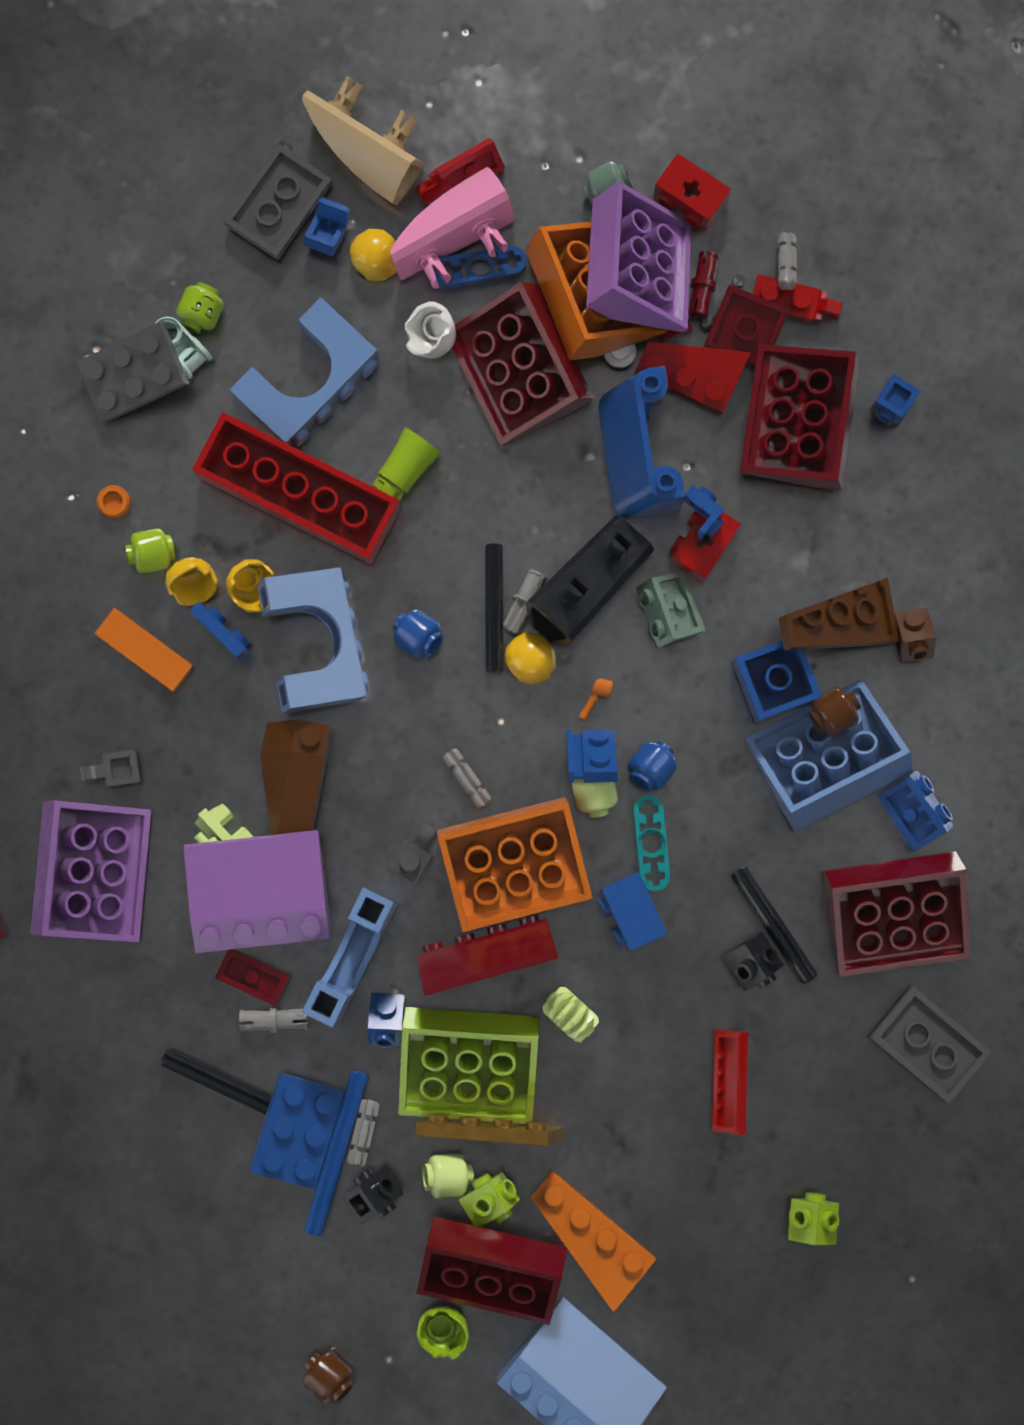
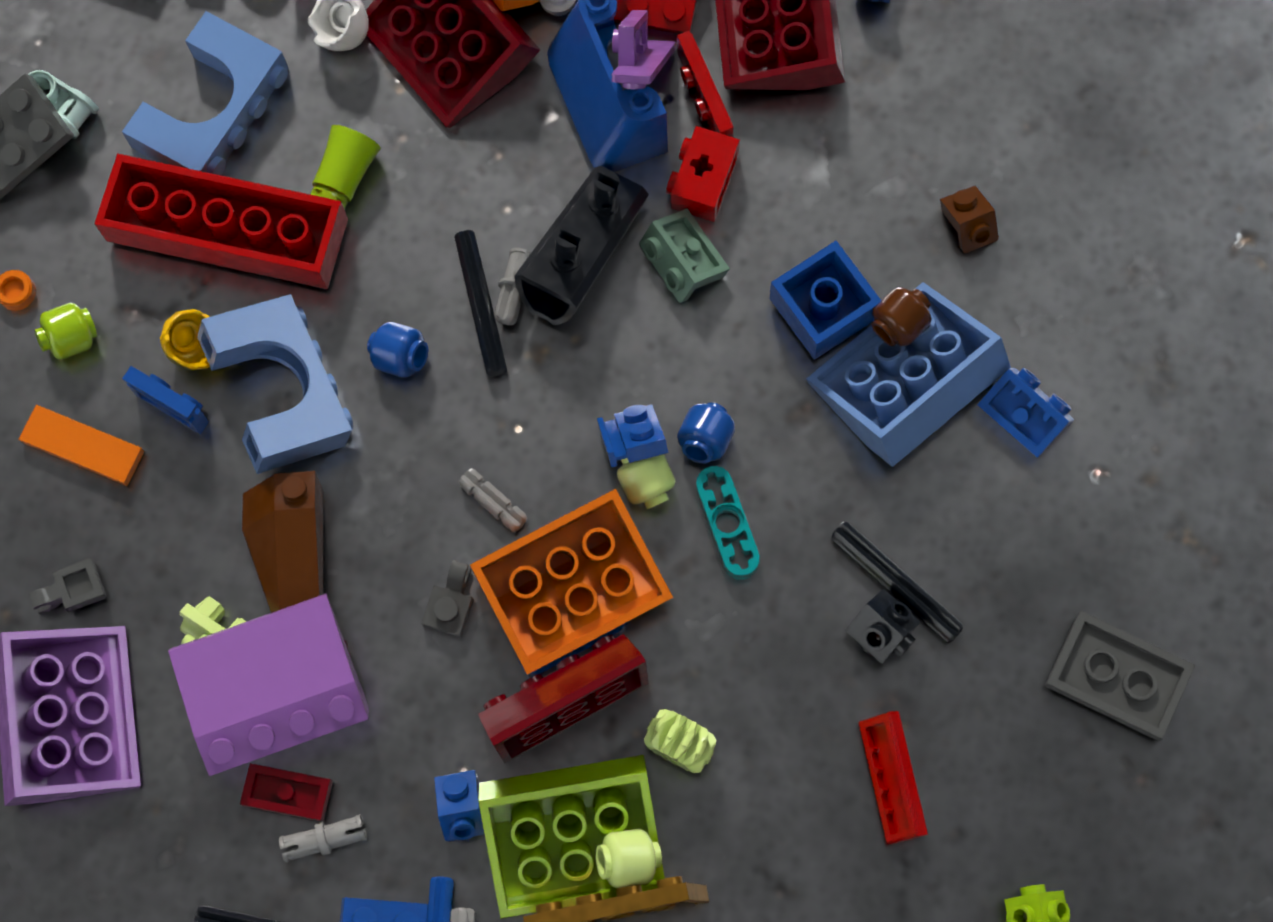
camera: 10 degrees left, 10 degrees down
yellow hair [165,557,219,606] -> none
lime head [176,282,224,334] -> none
medium blue arch [301,888,398,1028] -> none
yellow hair [505,632,556,685] -> none
orange hand [579,678,613,720] -> none
blue brick [597,872,668,951] -> none
blue bracket [684,485,724,540] -> none
reddish brown wing [779,578,900,651] -> none
dark red slope [824,851,971,977] -> none
none -> yellowish green head [596,829,662,888]
none -> medium lavender bracket [612,10,676,89]
none -> red plate [677,31,734,137]

